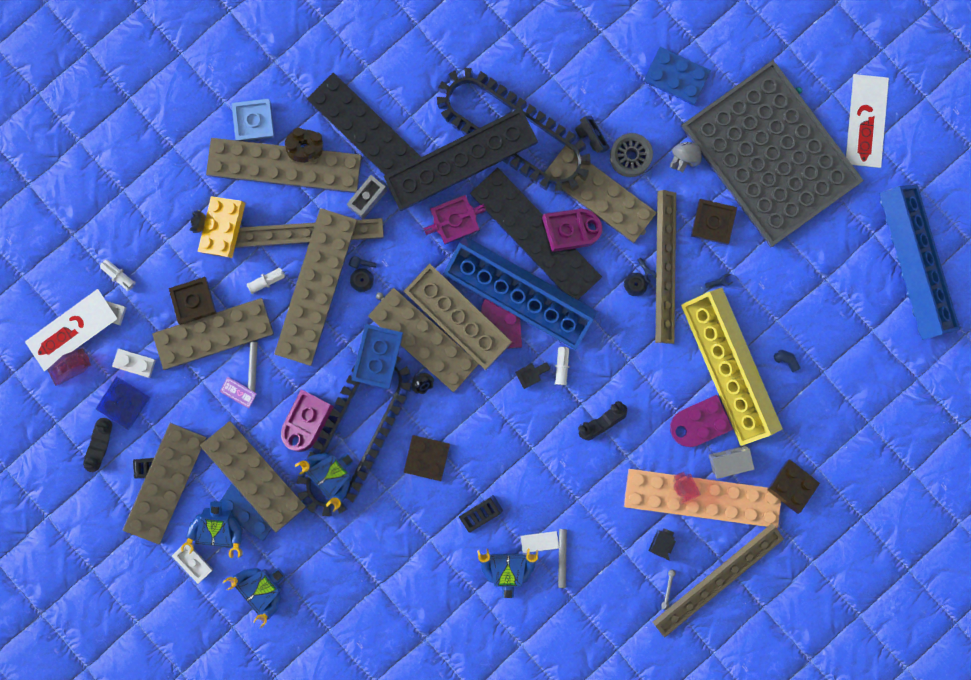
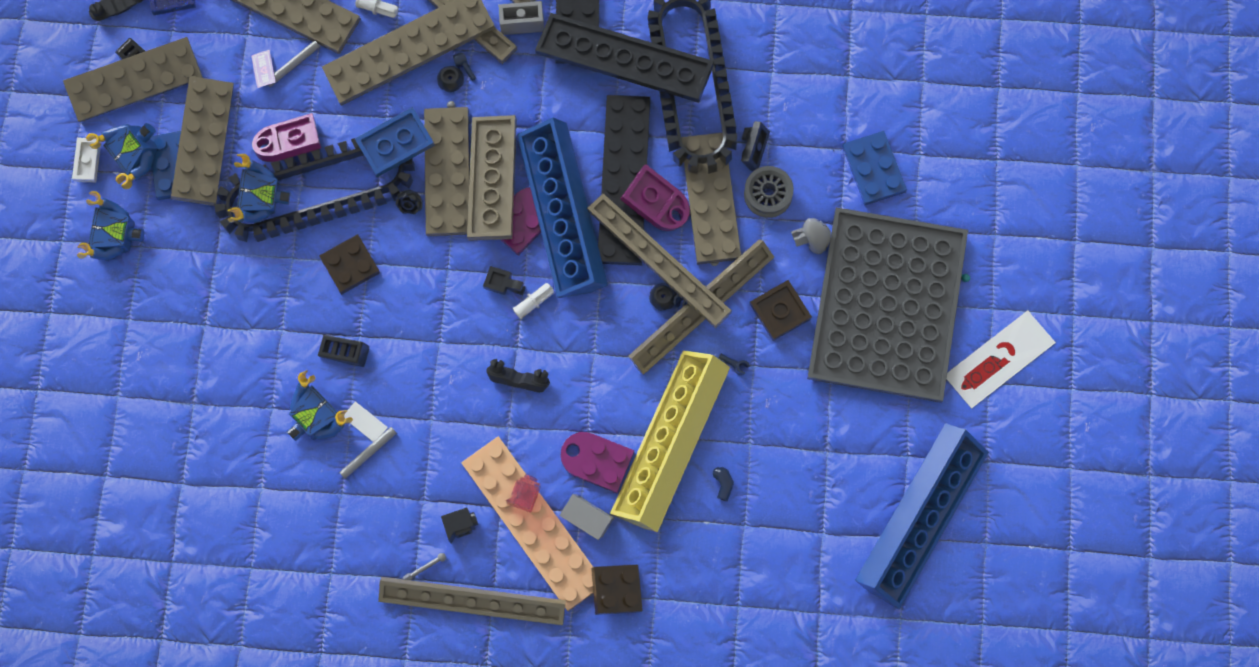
camera: 50 degrees right, 10 degrees down
magenta plate [424,195,486,245] -> none
none -> dark tan plate [587,194,732,328]

